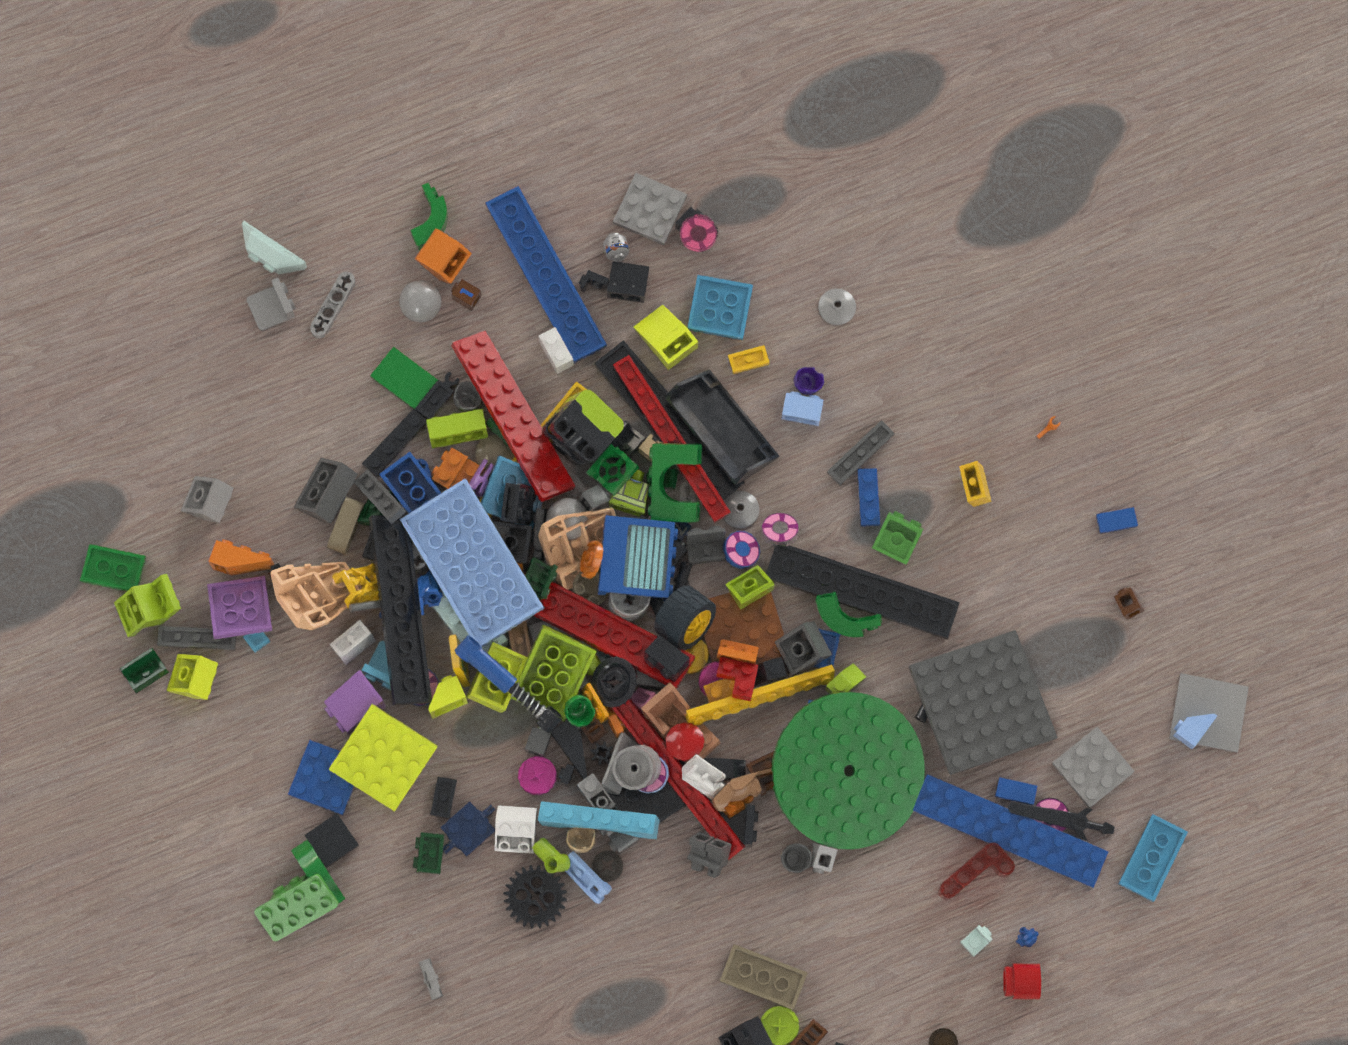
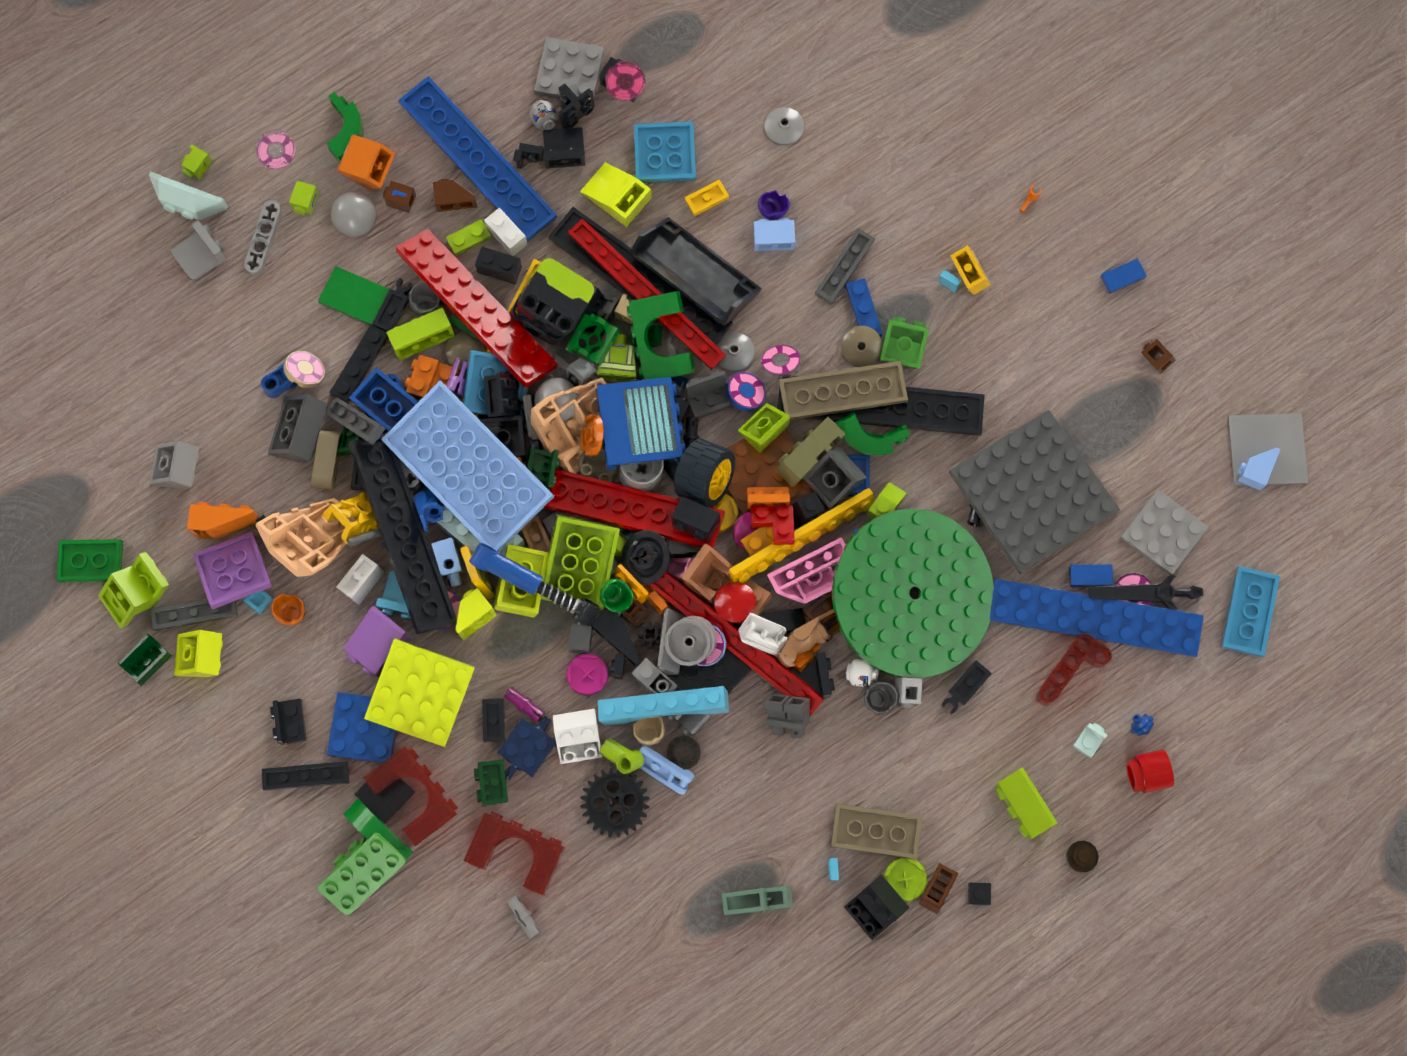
camera: 10 degrees left, 0 degrees up
none -> lime brick [181,144,213,180]
none -> clear tile [255,130,296,169]
none -> blue piece [261,363,298,398]
none -> black plate [262,761,350,791]
none -> black bracket [270,699,307,745]
none -> orange hair [271,593,306,626]
none -> tile [283,351,325,388]
none -> lime brick [289,181,319,215]
none -> clear red arch [363,746,458,846]
none -> light blue torso [431,538,463,588]
none -> reddish brown slope [433,179,477,212]
none -> lime plate [446,219,491,256]
none -> clear red arch [464,812,565,896]
none -> black brick [475,247,522,285]
none -> magenta pin [504,686,545,723]
none -> black bracket [559,83,595,129]
none -> sand green slope [722,886,793,915]
none -> bright pink wedge [767,537,846,604]
none -> olive wedge [775,417,846,487]
none -> dark tan plate [779,361,908,420]
none -> medium azure tile [828,858,839,882]
none -> dark tan dish [841,326,882,367]
none -> white head [846,659,878,687]
none -> medium azure tile [938,270,961,293]
none -> black plate [941,660,992,715]
none -> lime slope [995,767,1058,840]

